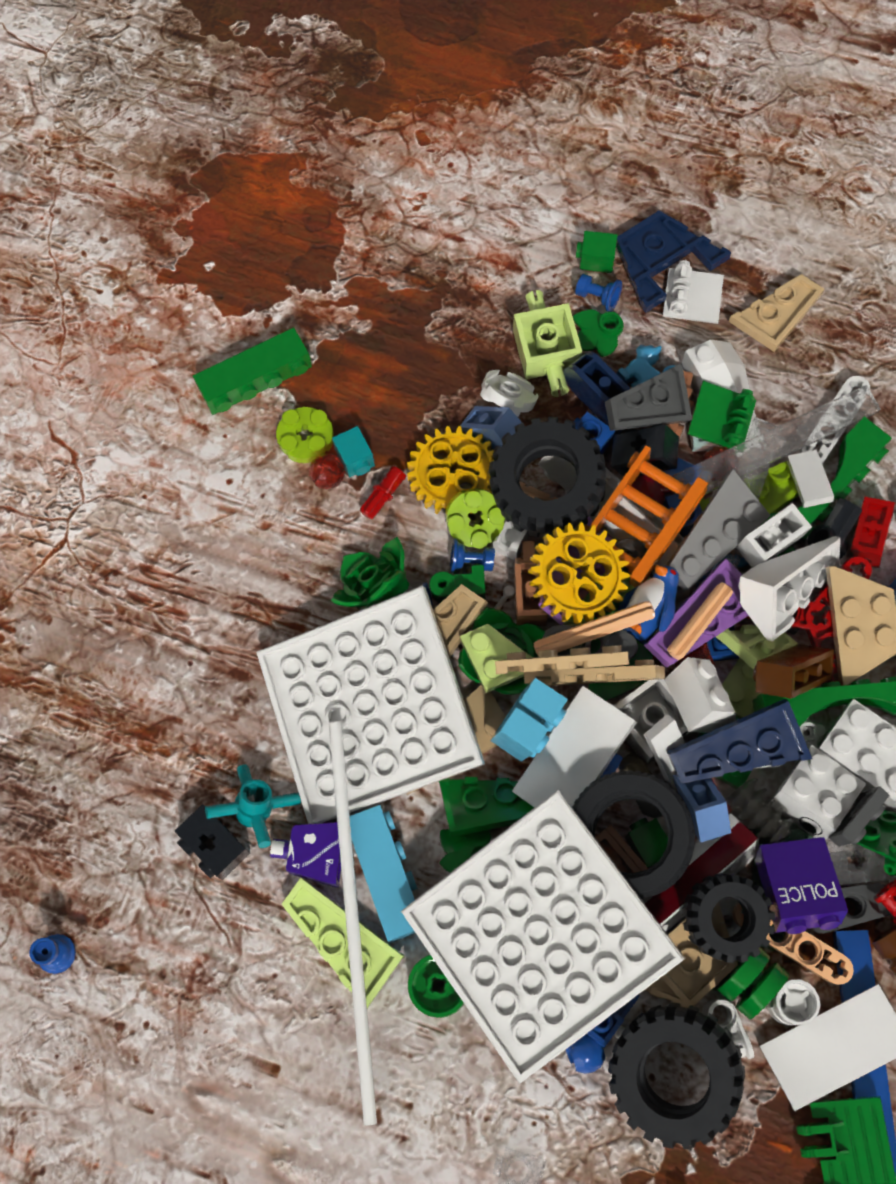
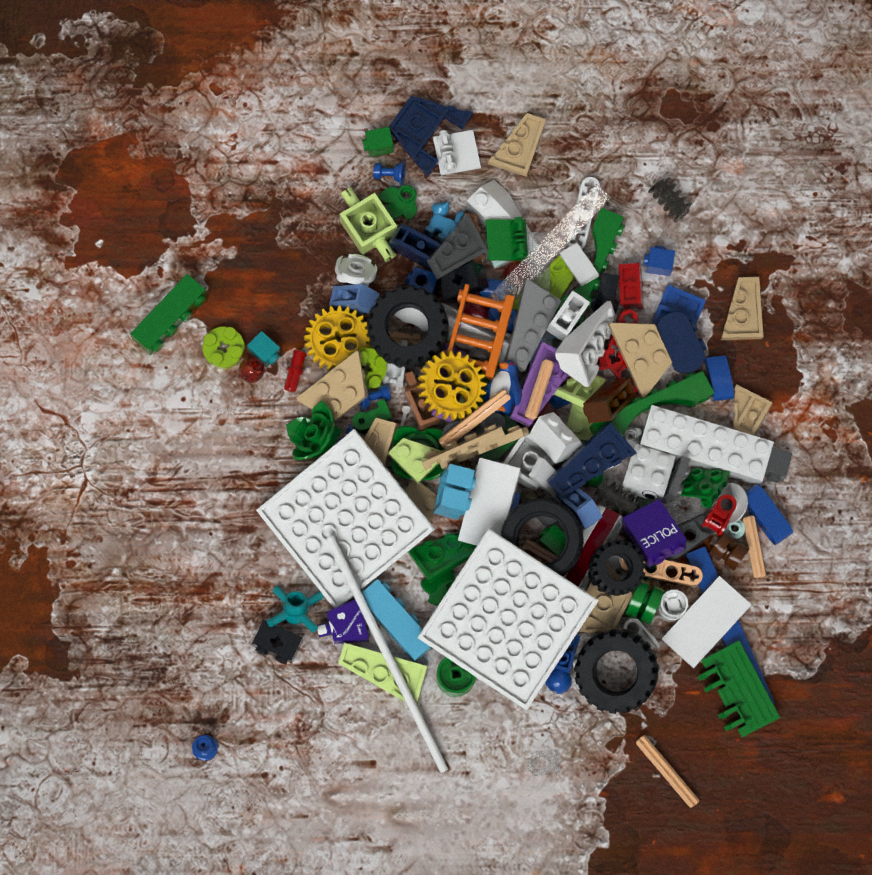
camera: 30 degrees left, 5 degrees up
none -> tan wing [296,350,368,421]

